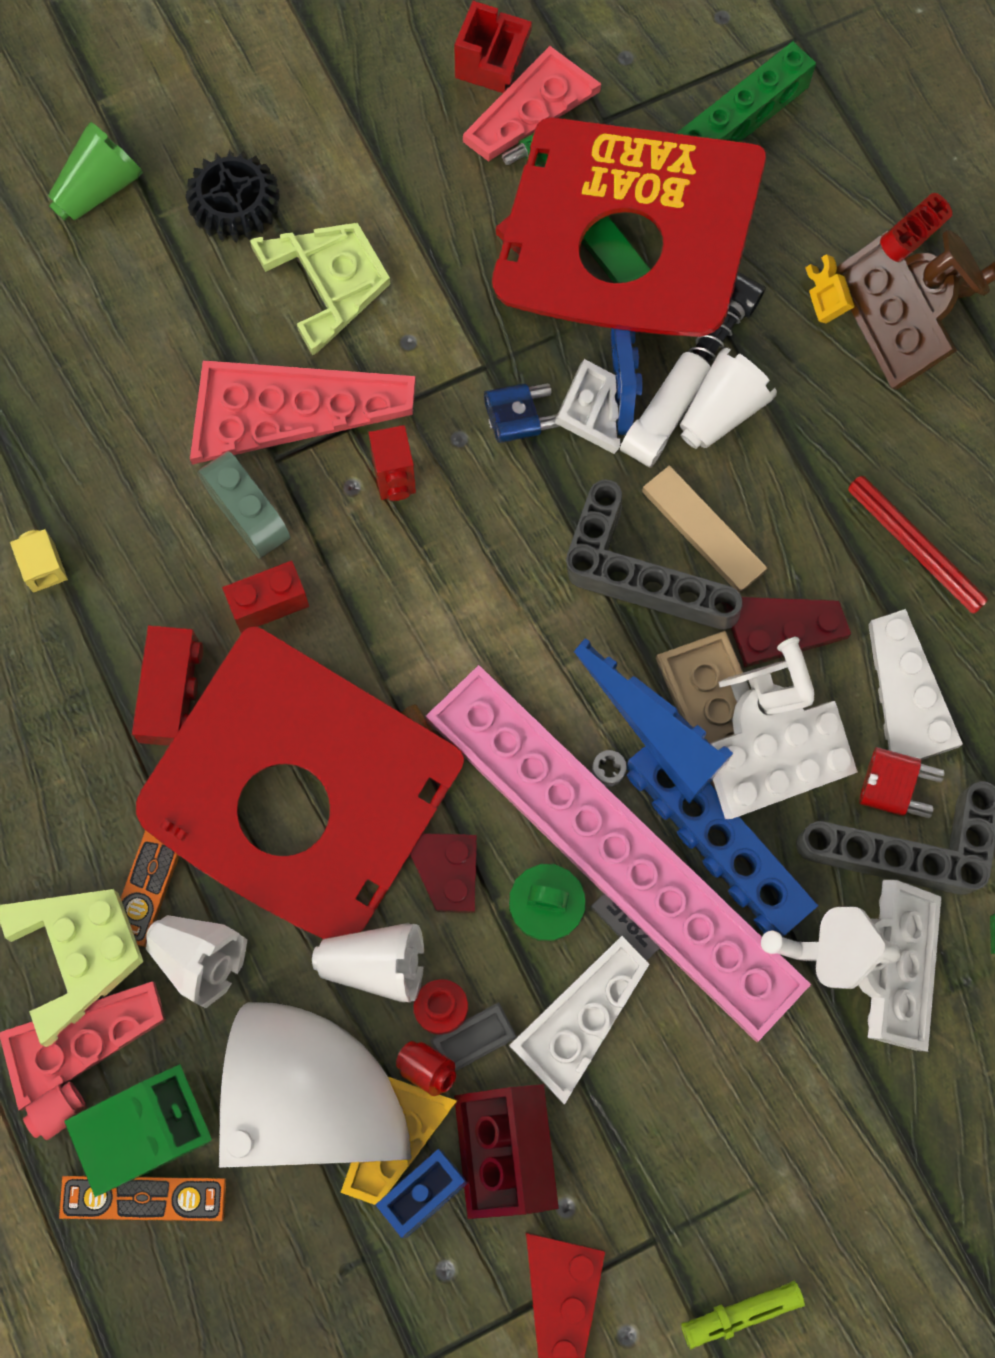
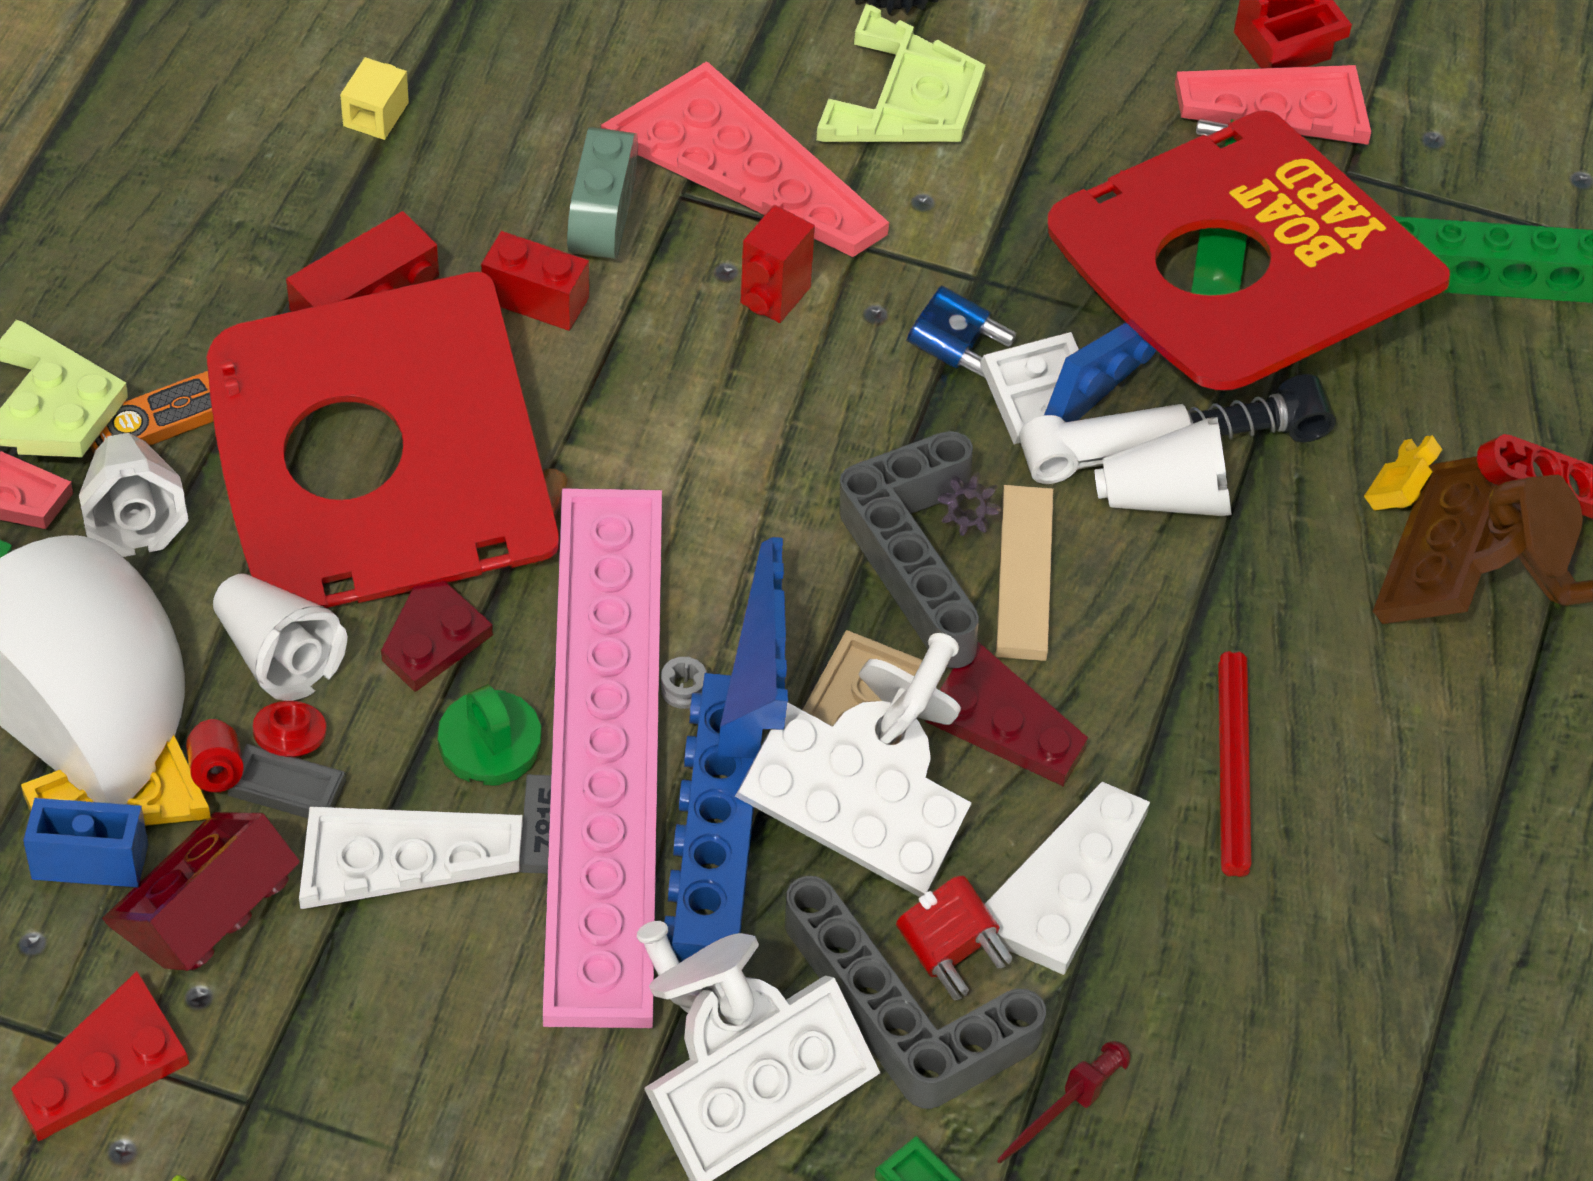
camera: 45 degrees right, 20 degrees down
none -> gear [938,472,1001,536]

